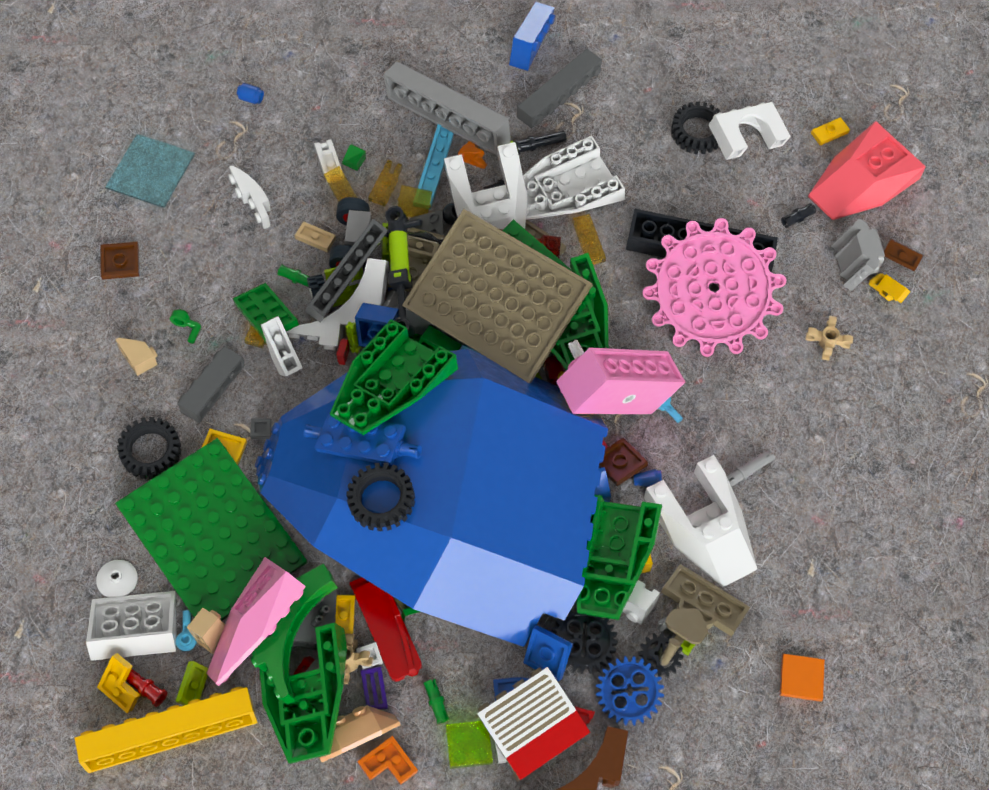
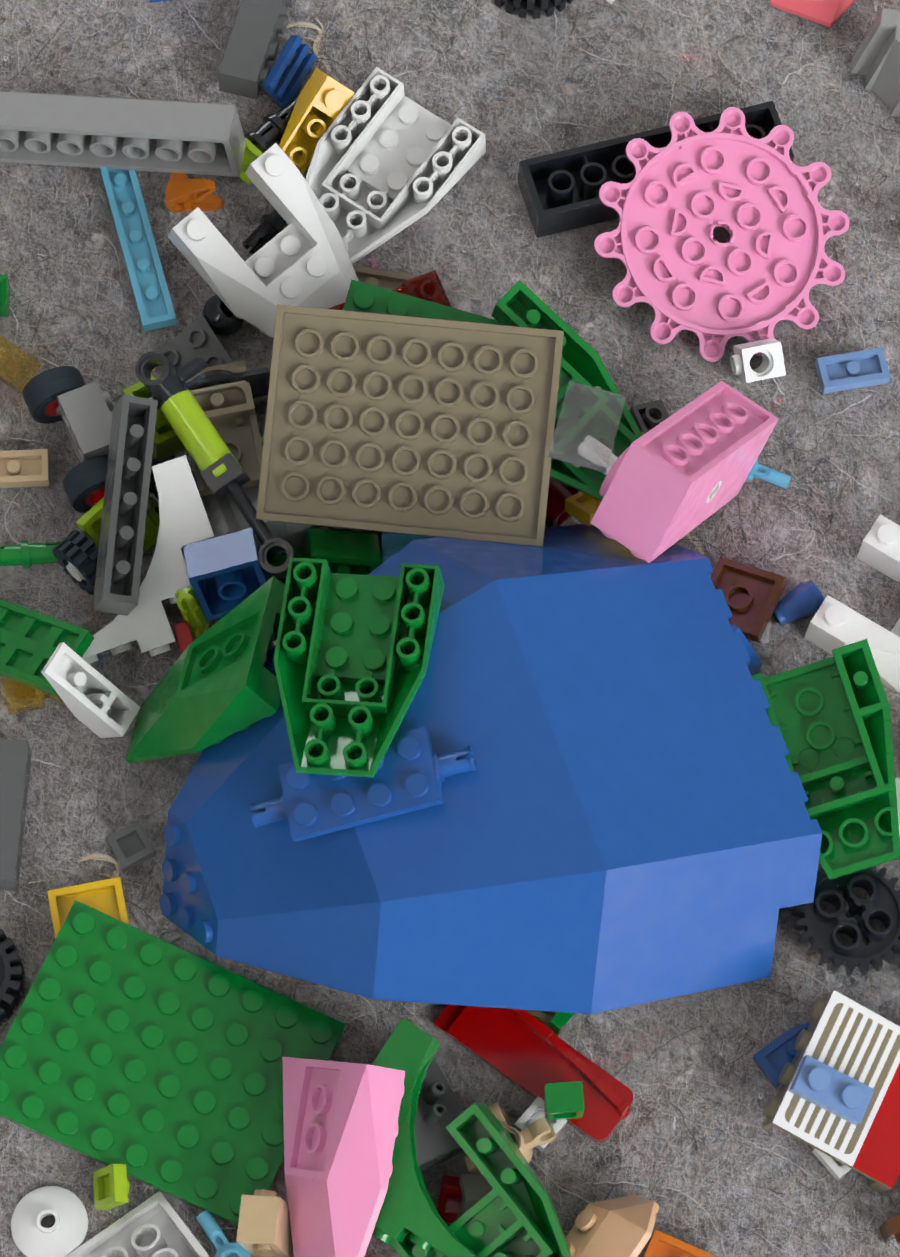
camera: 30 degrees left, 5 degrees up
yellow plate [335,595,355,635] -> none
black tyre [346,463,415,531] -> none
dark purple tile [360,667,388,710] -> none
clear yellow hinge [368,160,402,206] -> none
clear yellow piece [397,185,432,217] -> none
green pin [423,679,450,724] -> none
clear neon green plate [446,721,493,769] -> none
blue plate [523,625,573,682] -> none
clear yellow plate [572,214,606,265] -> none
black pin [781,203,816,228] -> none
none -> lime plate [93,1164,130,1211]
none -> green wedge [125,576,285,764]
none -> blue tile [262,35,317,108]
none -> yellow slope [279,67,354,175]
none -> green slope [544,1081,585,1120]
none -> clear piece [548,381,626,473]
none -> white brick [730,338,786,383]
none -> medium blue plate [789,1055,875,1125]
none -> medium blue plate [815,347,891,394]

